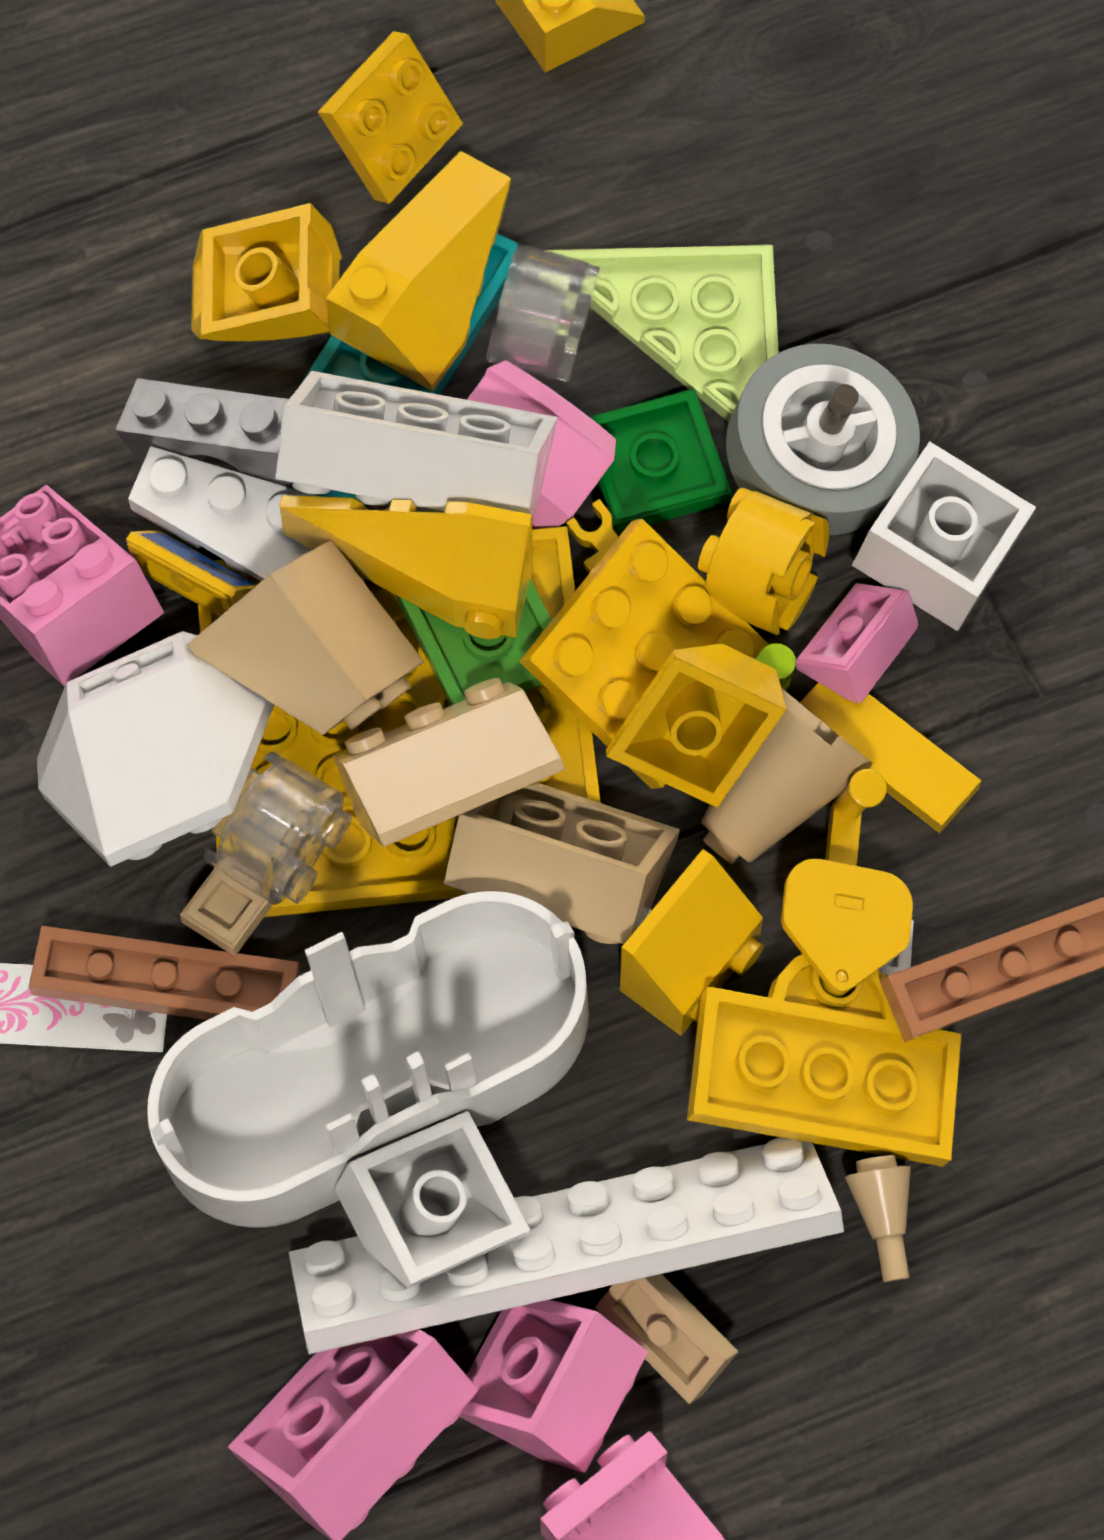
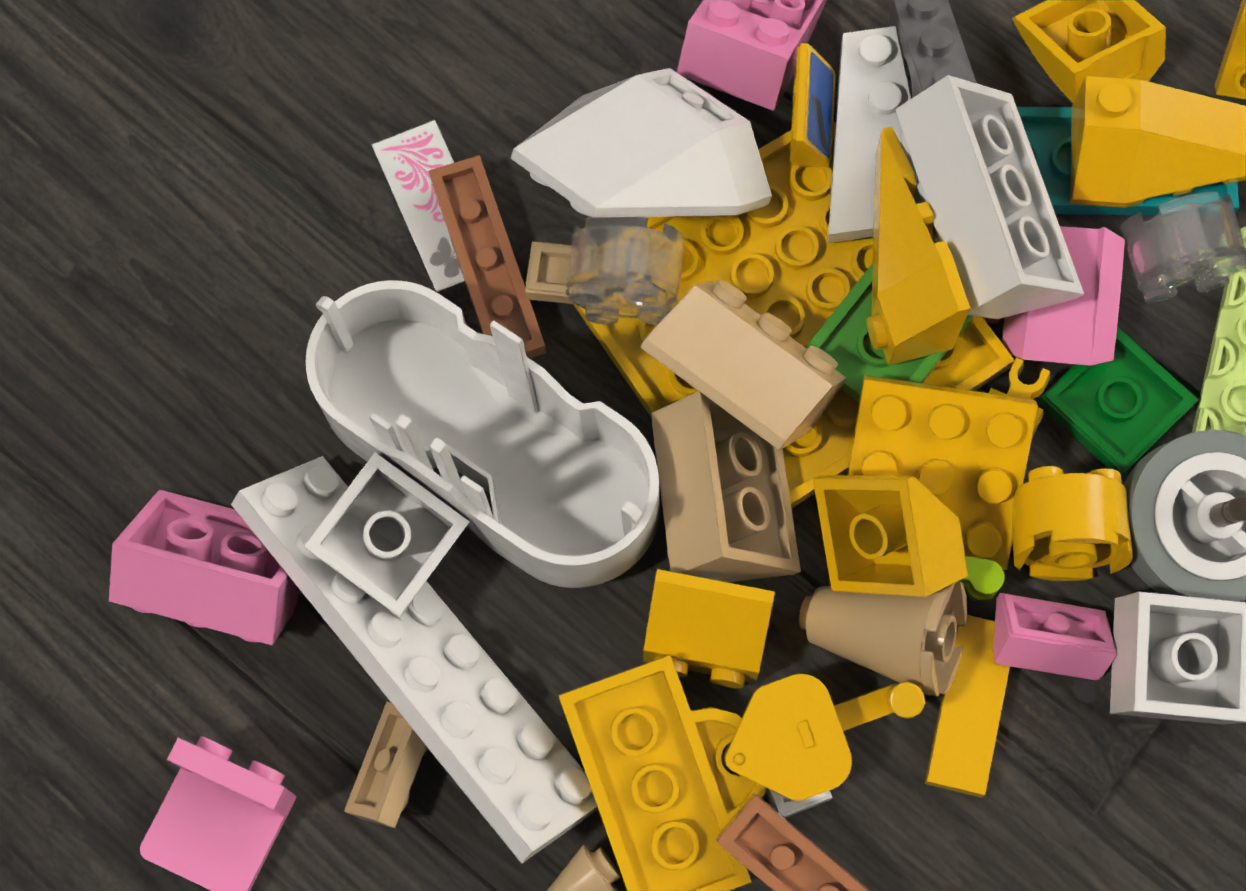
camera: 65 degrees right, 5 degrees up
tan slope [187,540,424,735] -> none
bright pink slope [459,1300,648,1473] -> none

